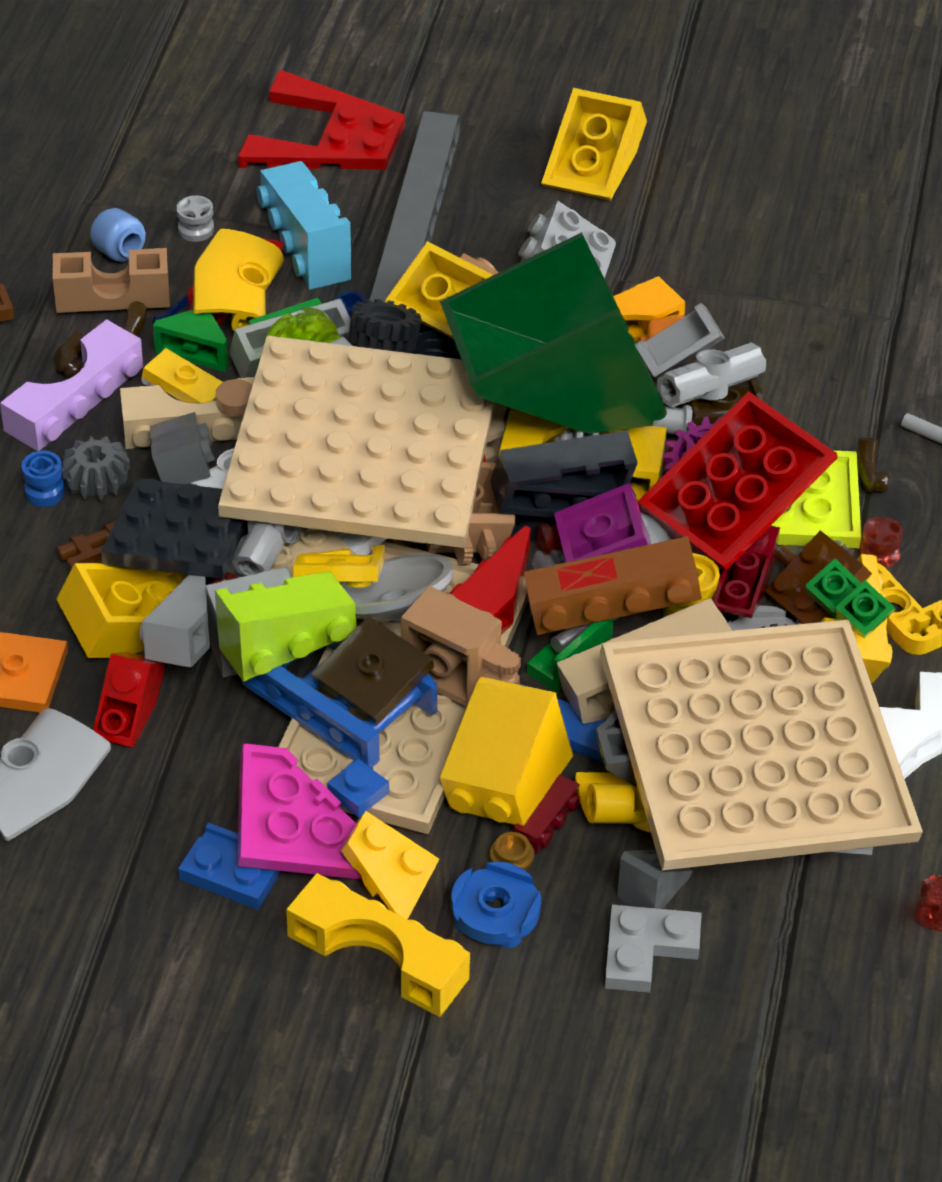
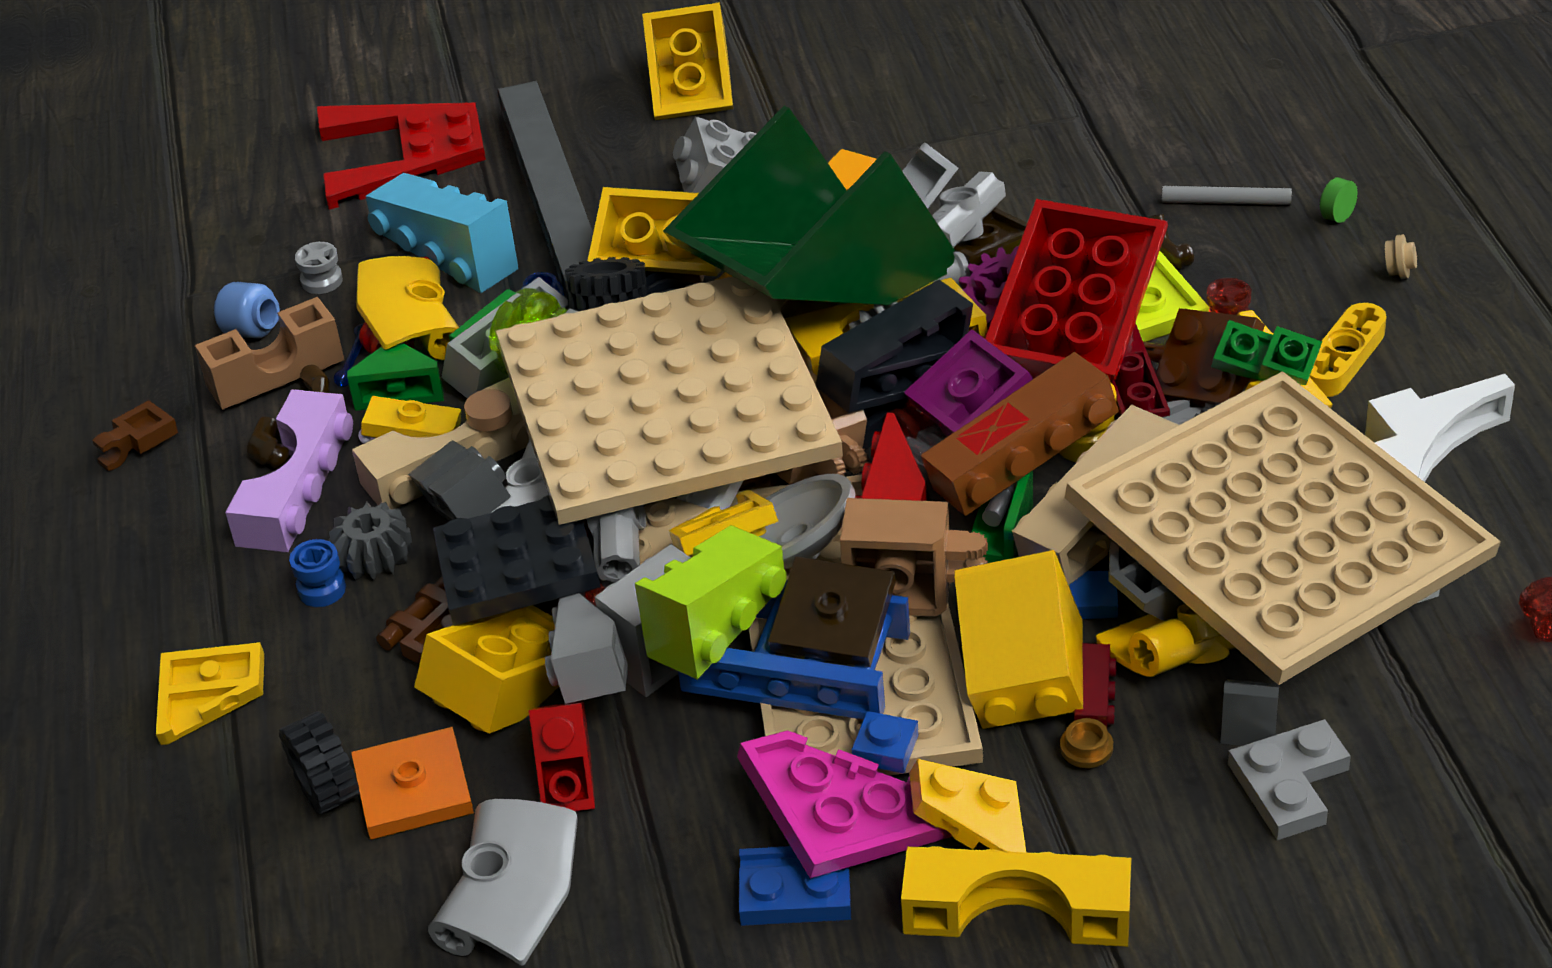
camera: 20 degrees left, 5 degrees down
blue plate [451,862,541,948] -> none

